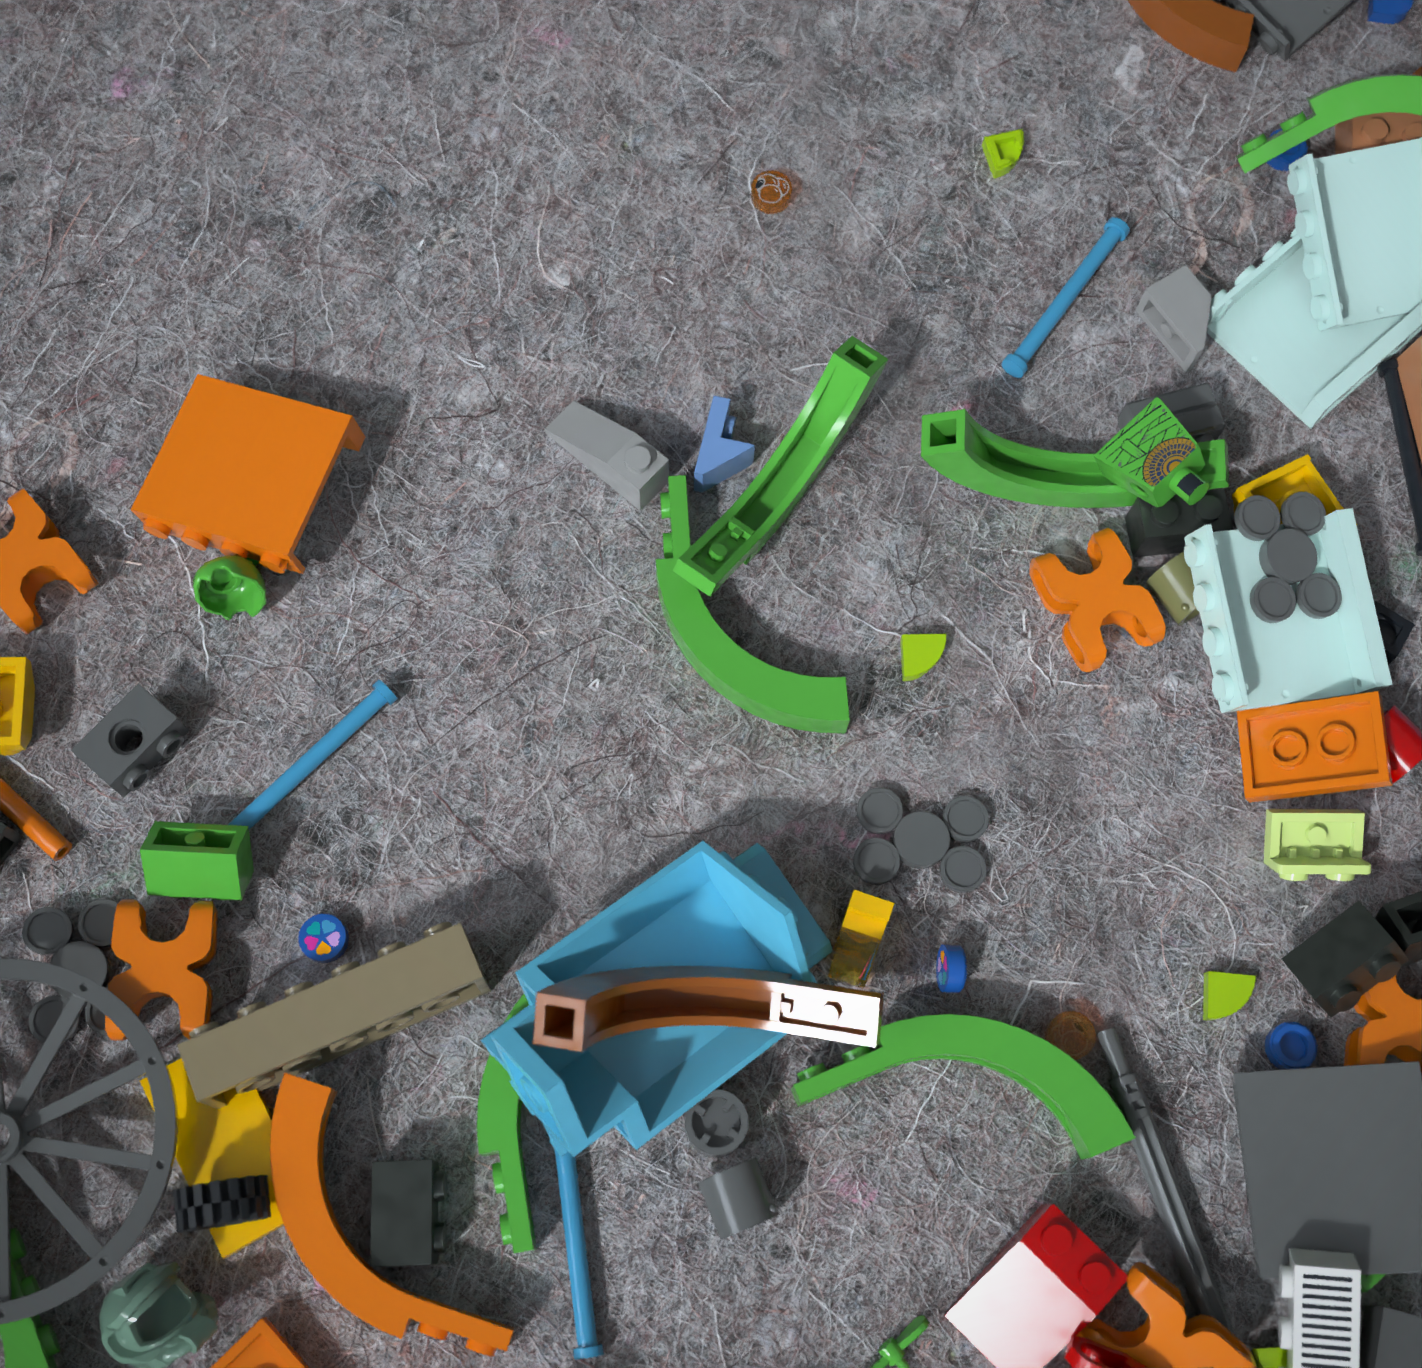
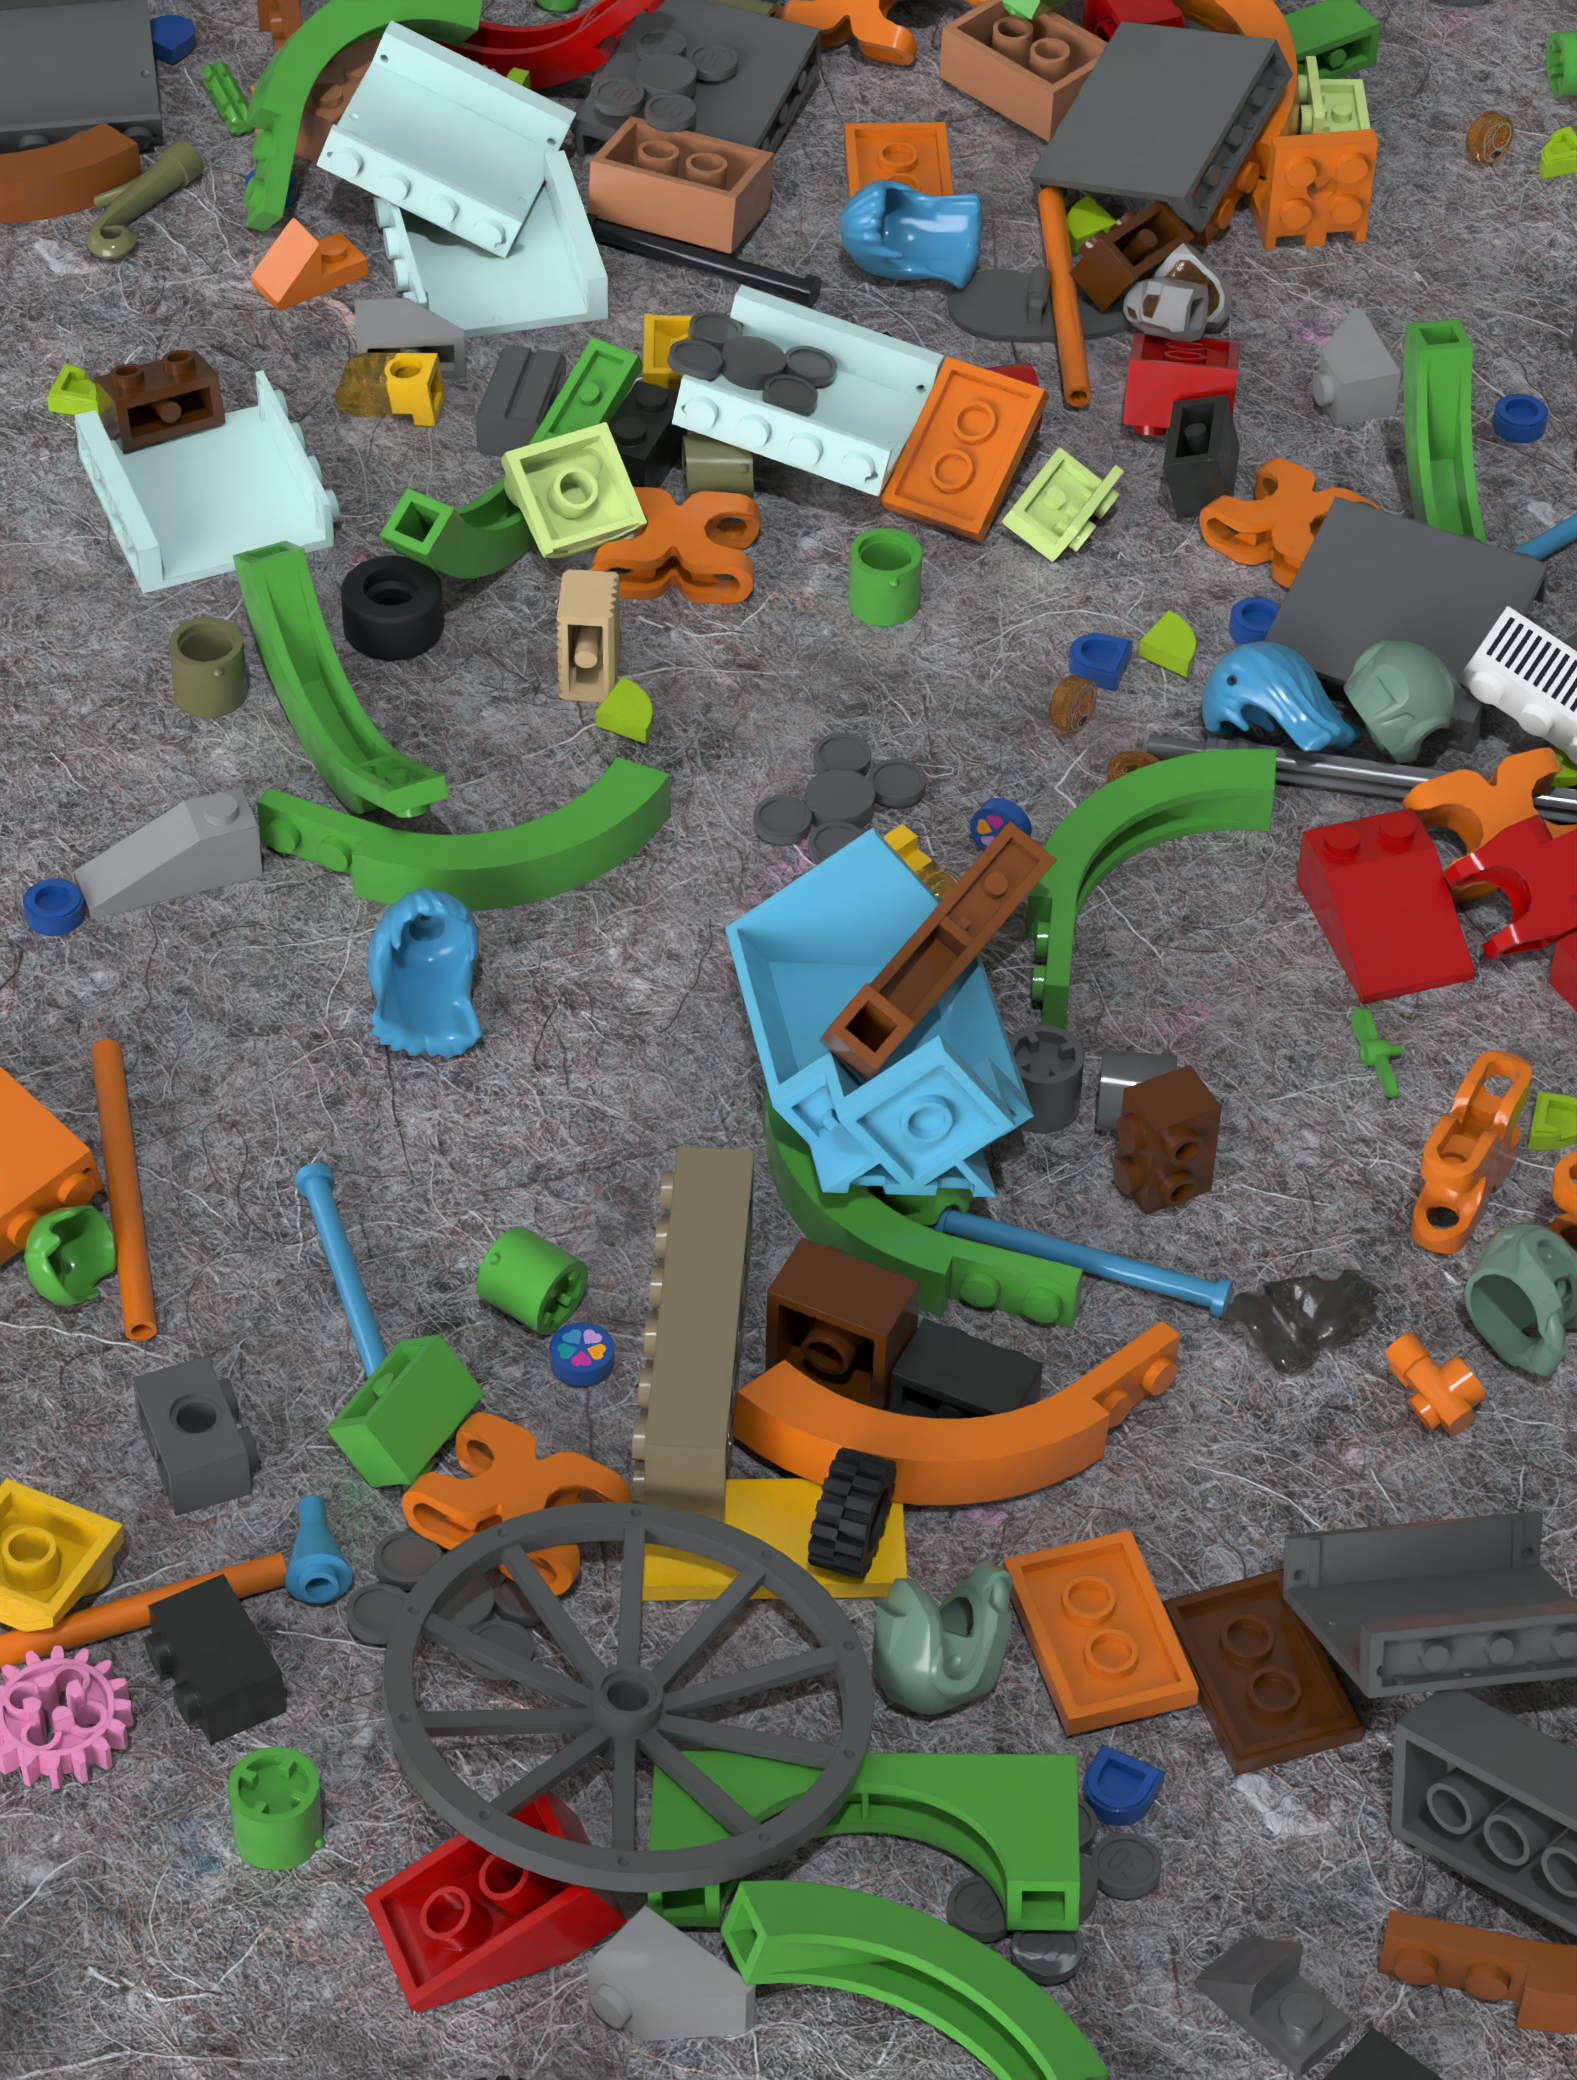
camera: 60 degrees left, 25 degrees down
medium blue slope [694,395,755,492] -> none
dark azure bar [1002,217,1130,378] -> none
bright green torso [1094,397,1209,507] -> none
pearl dark grey brick [1281,900,1409,1018] -> none
none -> blue tile [23,879,85,936]
none -> light aqua panel [75,370,340,593]
none -> olive plant [86,140,204,260]
none -> orange piece [91,1039,157,1341]
none -> reddish brown brick [94,350,226,451]
none -> olive piece [169,617,248,718]
none -> bright green axle [202,61,255,136]
none -> orange slope [251,218,368,312]
none -> dark azure cone [284,1495,352,1604]
none -> leg [335,353,446,426]
none -> black tyre [340,555,444,661]
none -> dark azure piece [367,888,483,1060]
none -> bright green piece [476,1226,588,1335]
none -> yellowish green slope [501,422,647,558]
none -> tan brick [556,569,620,703]
none -> reddish brown brick [765,1238,920,1411]
none -> bright green piece [848,528,922,626]
none -> clear orange tile [1049,674,1097,735]
none -> blue tile [1068,633,1133,692]
none -> reddish brown brick [1113,1065,1221,1215]
none -> dark azure piece [1202,641,1361,752]
none -> sand green helmet [1343,640,1462,764]

